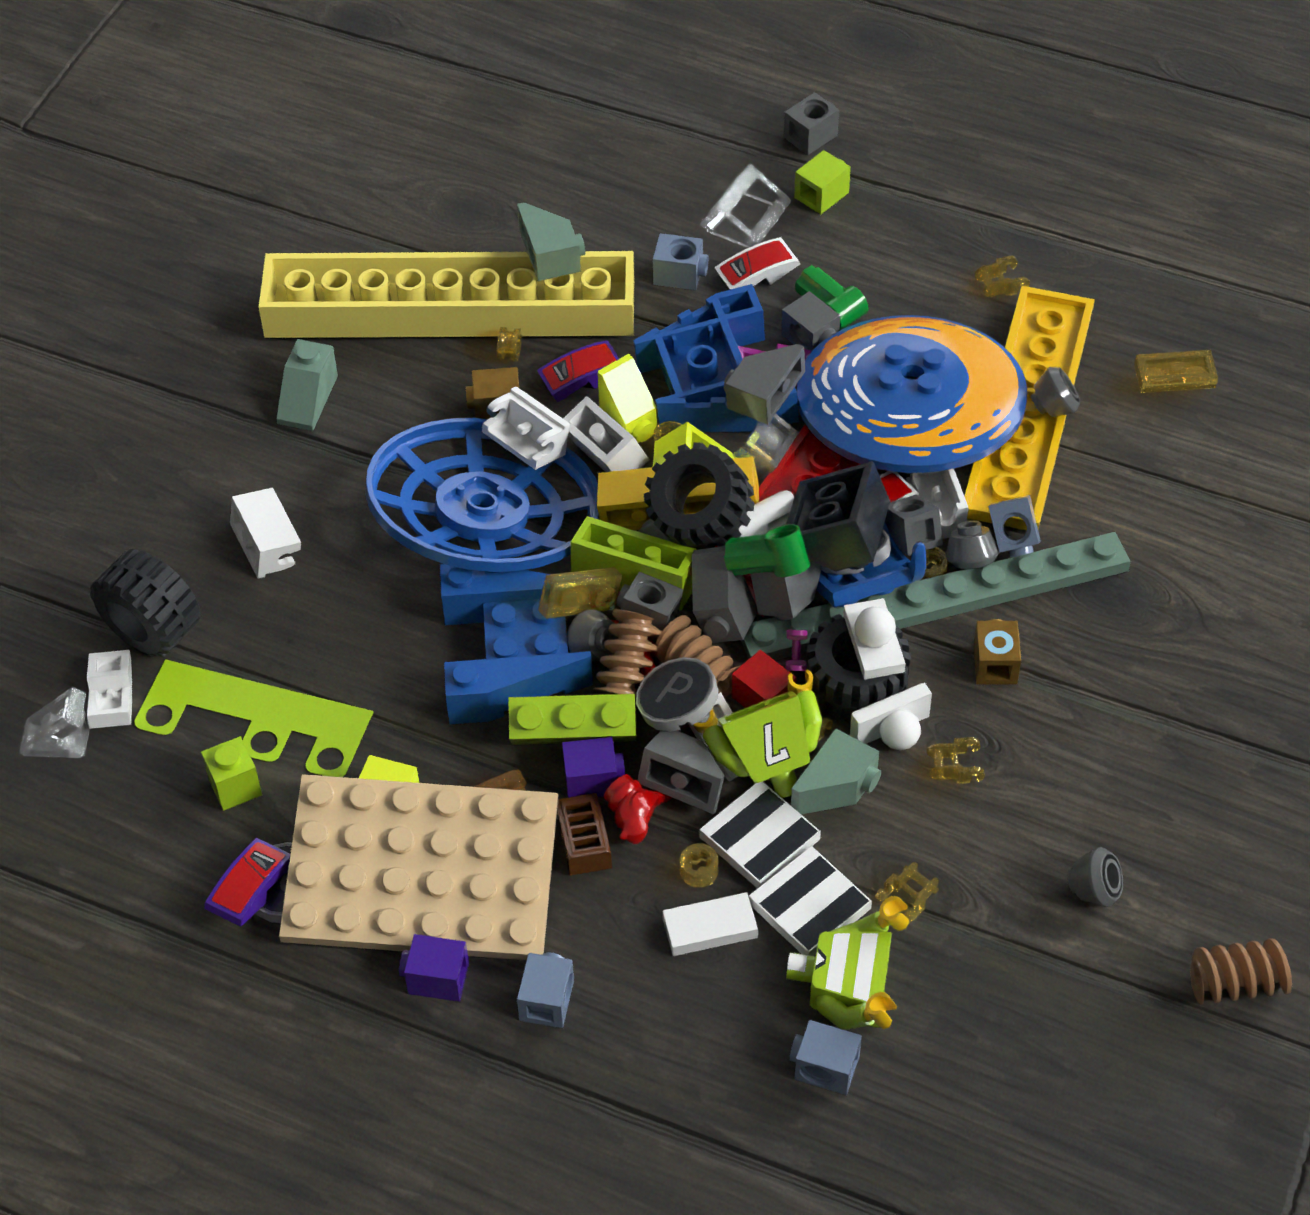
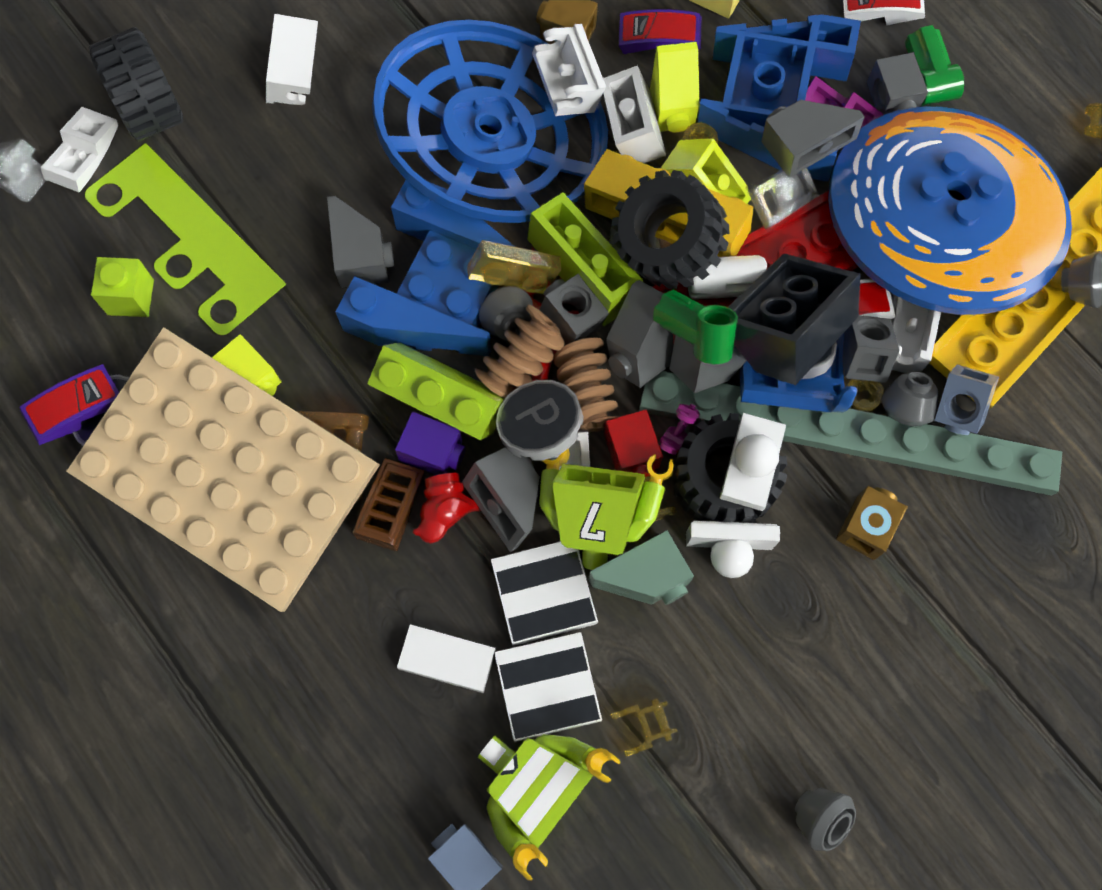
camera: 25 degrees right, 20 degrees up
dark purple brick [399,934,469,1002] -> none
sand blue brick [517,953,574,1028] -> none
clear yellow bush [680,843,719,888] -> none
clear yellow piece [926,737,985,784] -> none
none -> dark grey slope [327,196,394,288]

